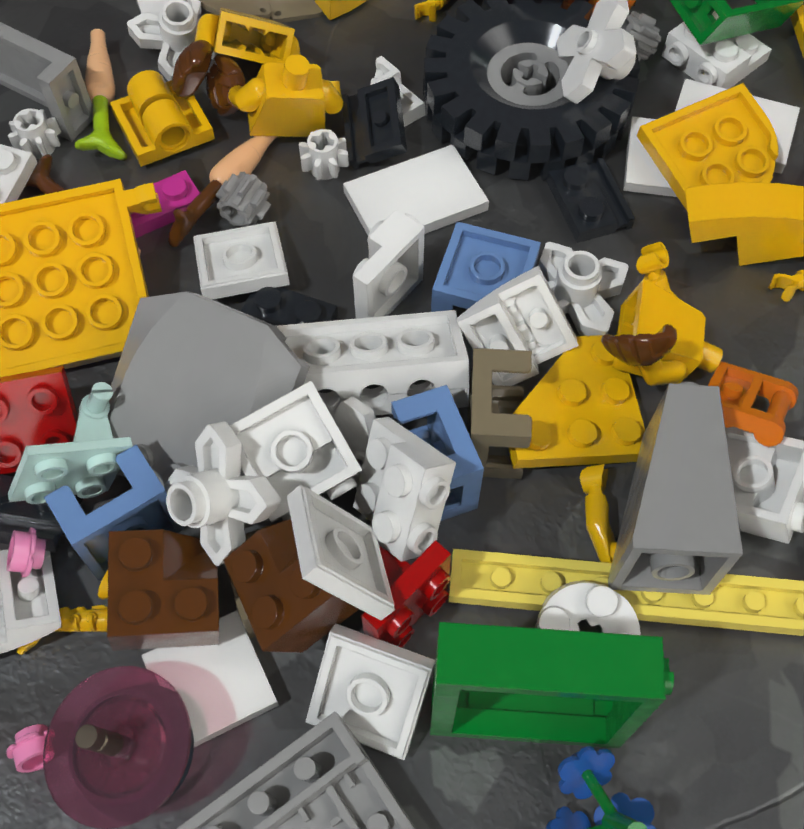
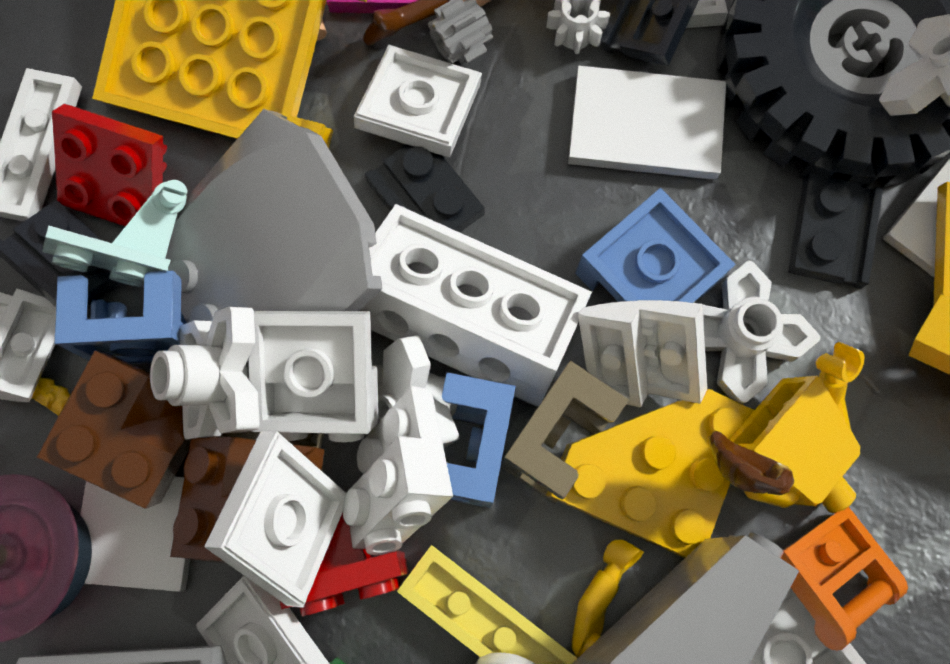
camera: 30 degrees right, 15 degrees up
bright pink plate [6,527,46,577] -> none
white plate [352,209,425,319] -> none

